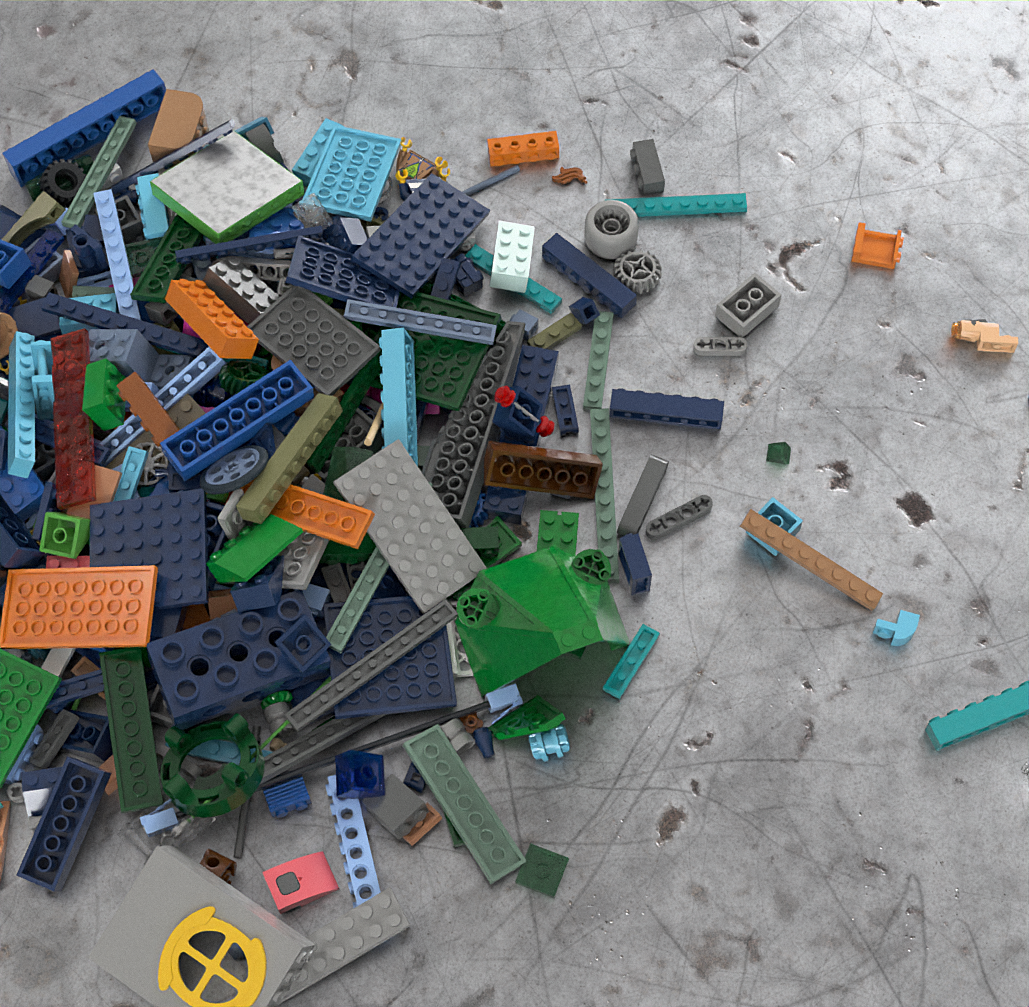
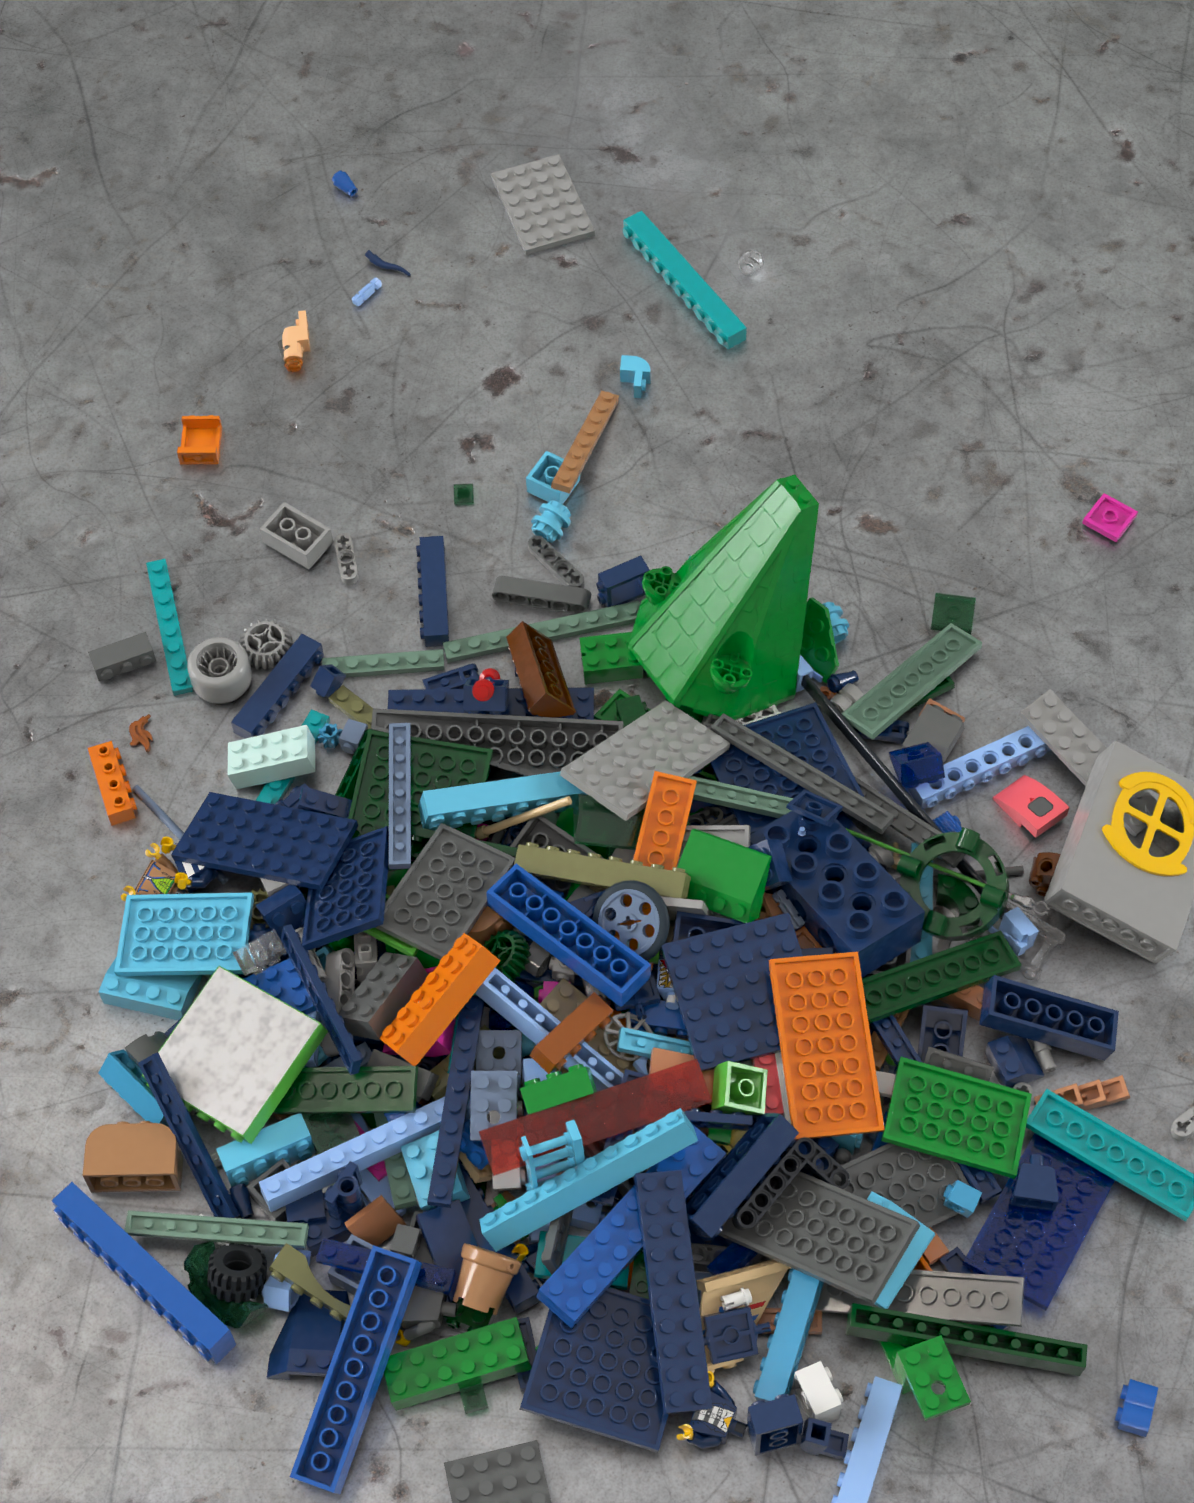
camera: 100 degrees left, 5 degrees down
none -> dark azure gear [318,723,342,749]
none -> medium azure piece [531,500,571,543]

